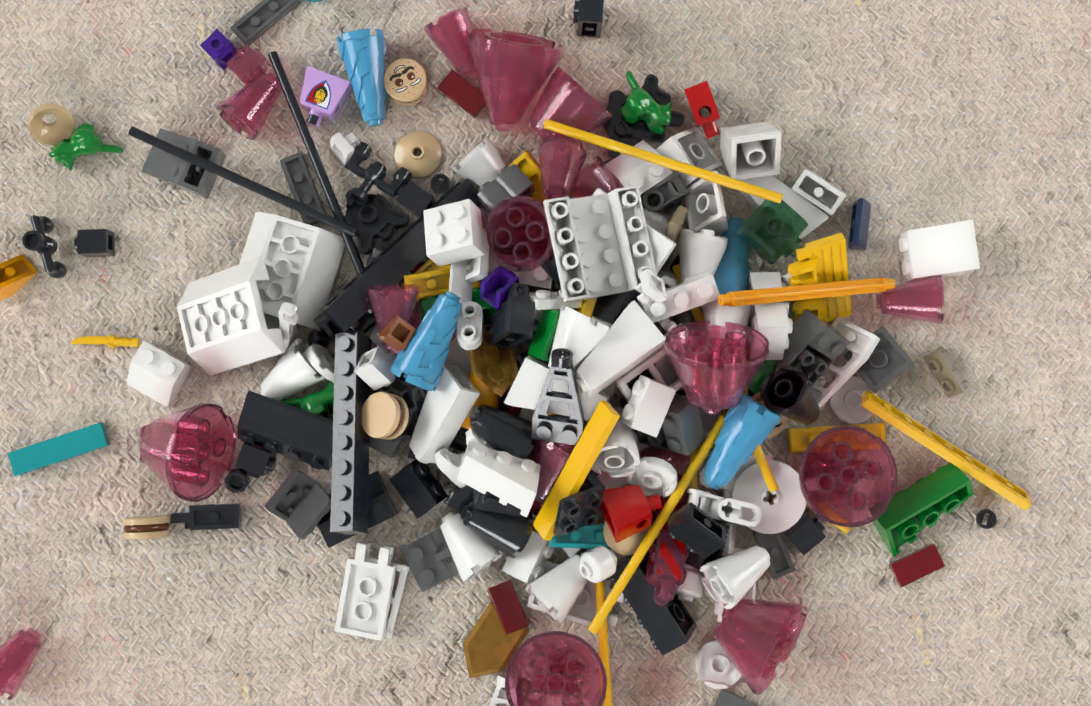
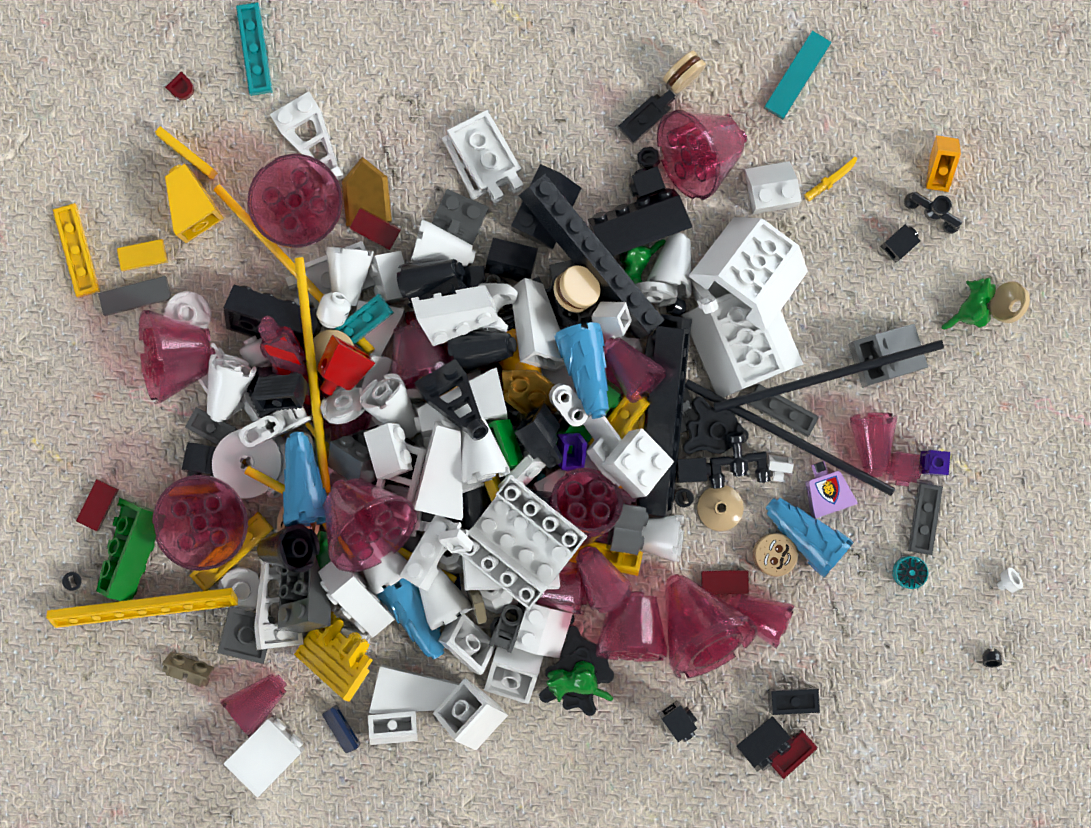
camera: 140 degrees right, 0 degrees up
dark grey bracket [265,468,331,540] -> none
dark orange slope [378,315,417,351] -> none
yellow tile [532,400,620,541] -> none
yellow piece [543,119,783,204] -> none
black bracket [553,469,605,537] -> none
red torso [684,81,720,139] -> none
light orange piece [718,277,895,307] -> none
clear green hinge [735,199,808,265] -> none

